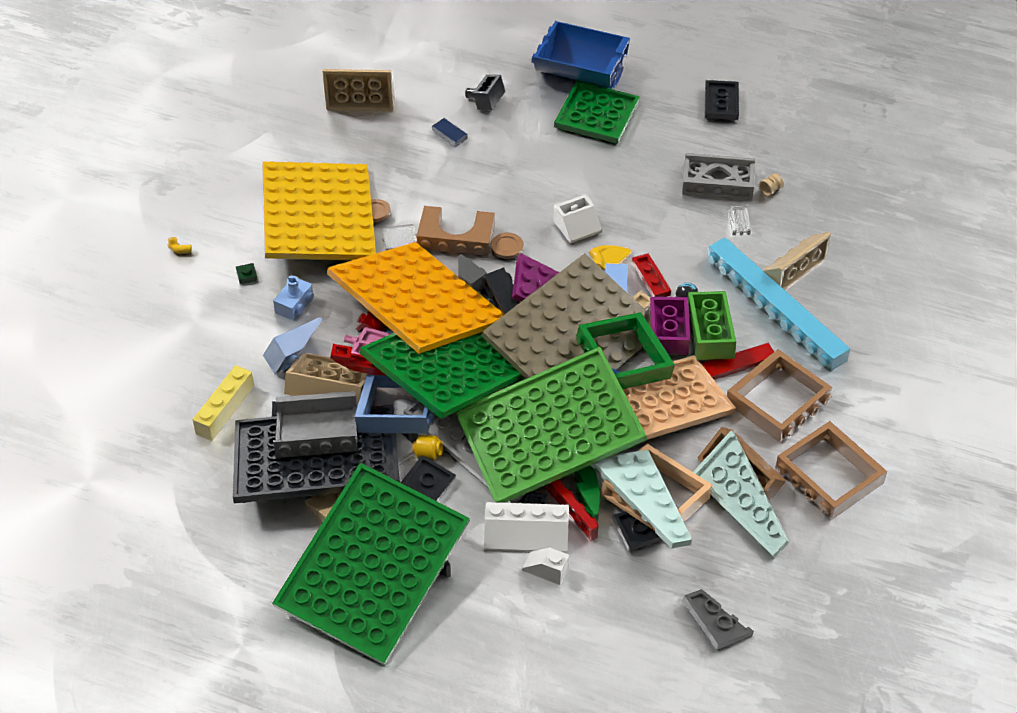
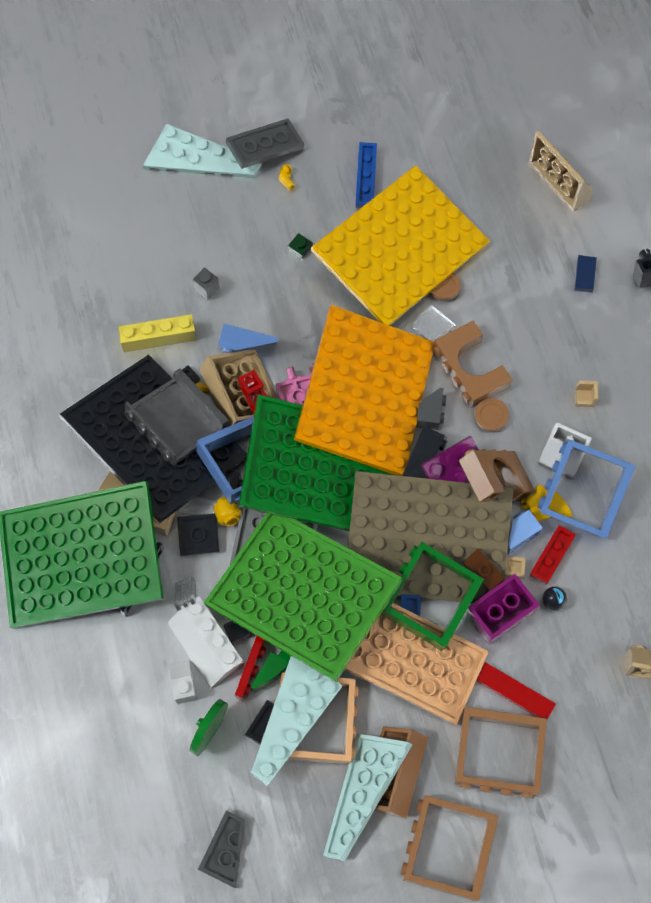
camera: 55 degrees right, 20 degrees up
light blue brick [273,276,314,321] -> none
bright green brick [688,291,736,360] -> none
medium azure brick [707,237,850,371] -> none
none -> light aqua wing [143,124,262,178]
none -> clear tile [174,576,196,611]
none -> green piece [189,699,228,756]
none -> dark grey brick [192,267,220,300]
none -> dark grey plate [226,118,305,169]
none -> blue plate [355,142,377,208]
none -> medium nougat arch [459,449,535,502]
none -> reddish brown plate [463,549,505,591]
none -> medium blue window [537,439,636,539]
none -> tan panel [575,381,598,407]

